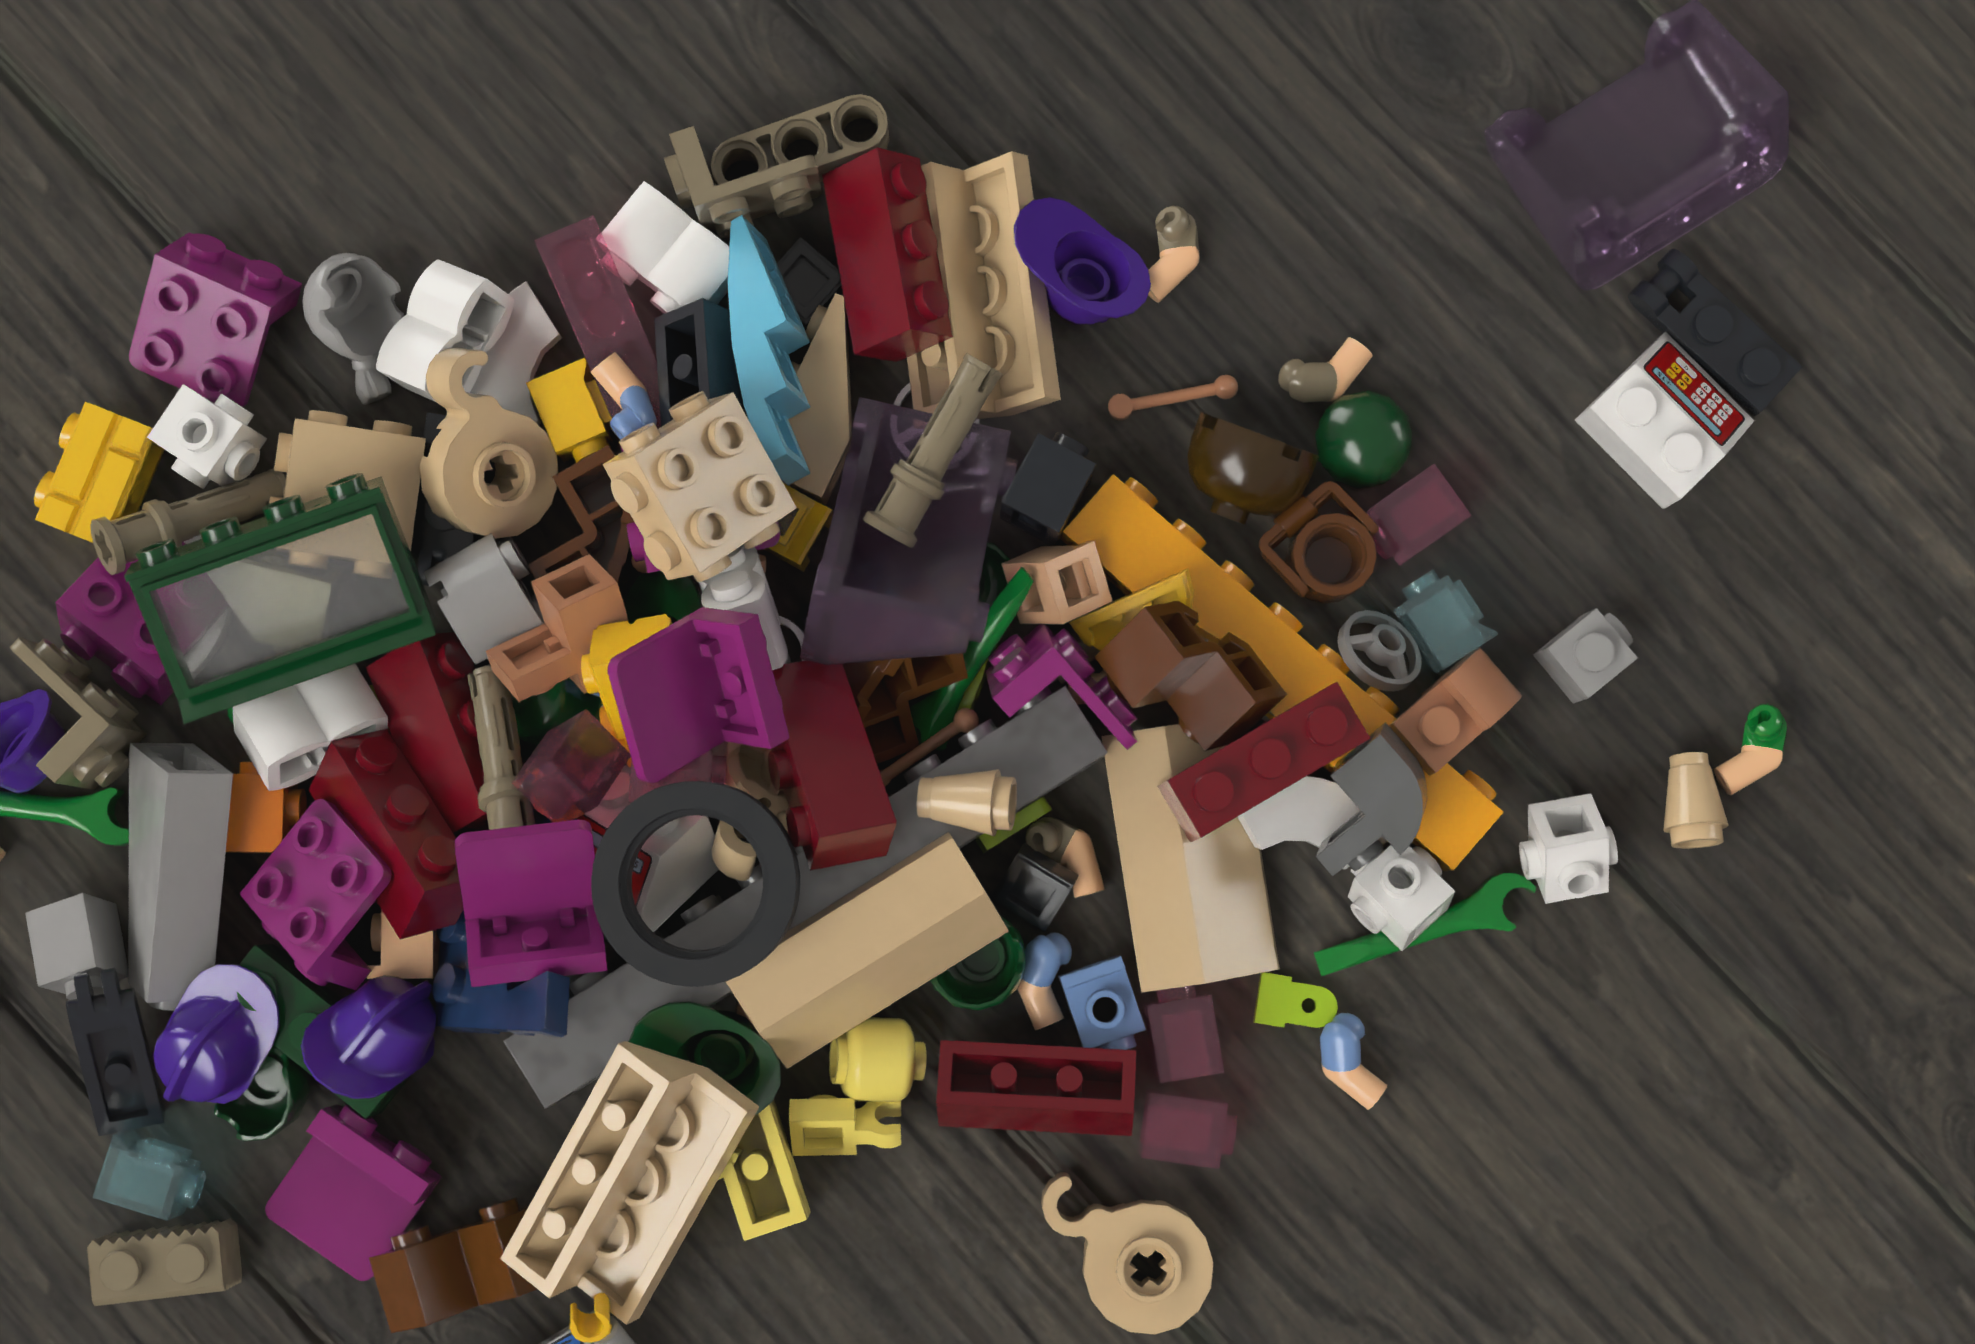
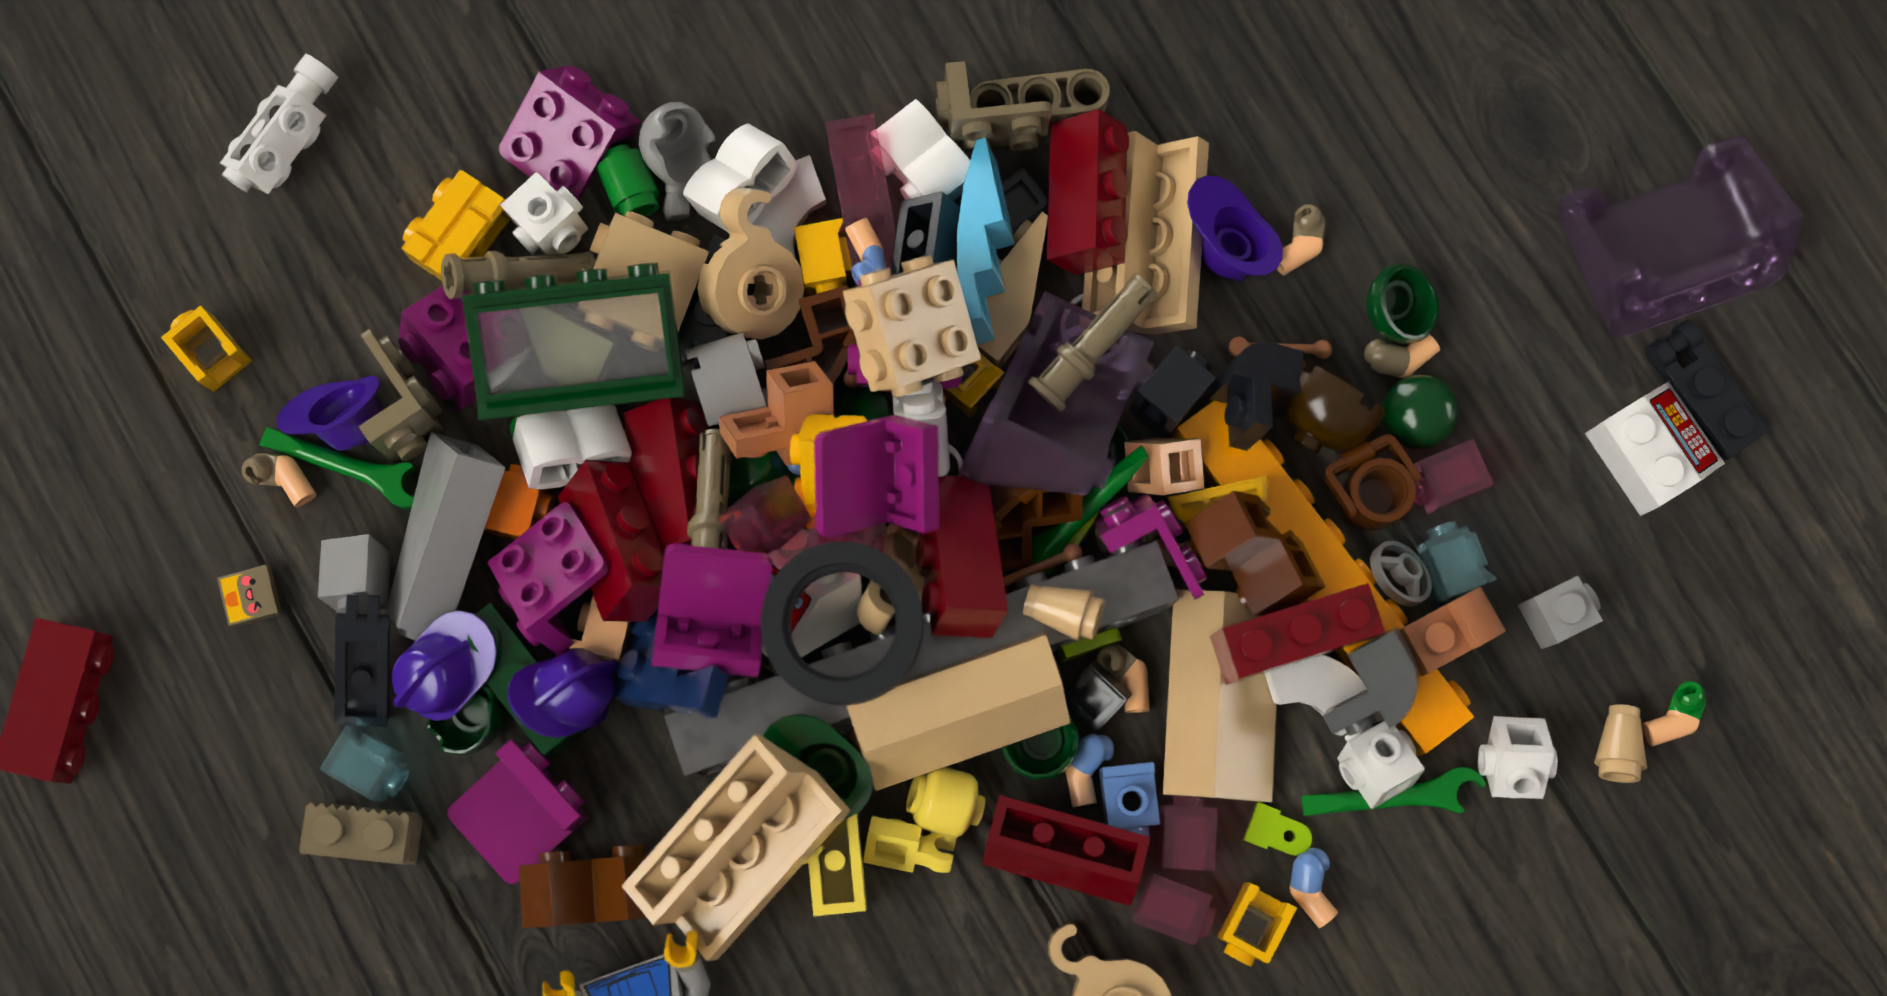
camera: 15 degrees right, 5 degrees down
none -> green brick [597,145,660,217]
none -> black brick [1210,342,1304,451]
none -> yellow window [1217,882,1297,967]
none -> dark green piece [1366,263,1440,344]

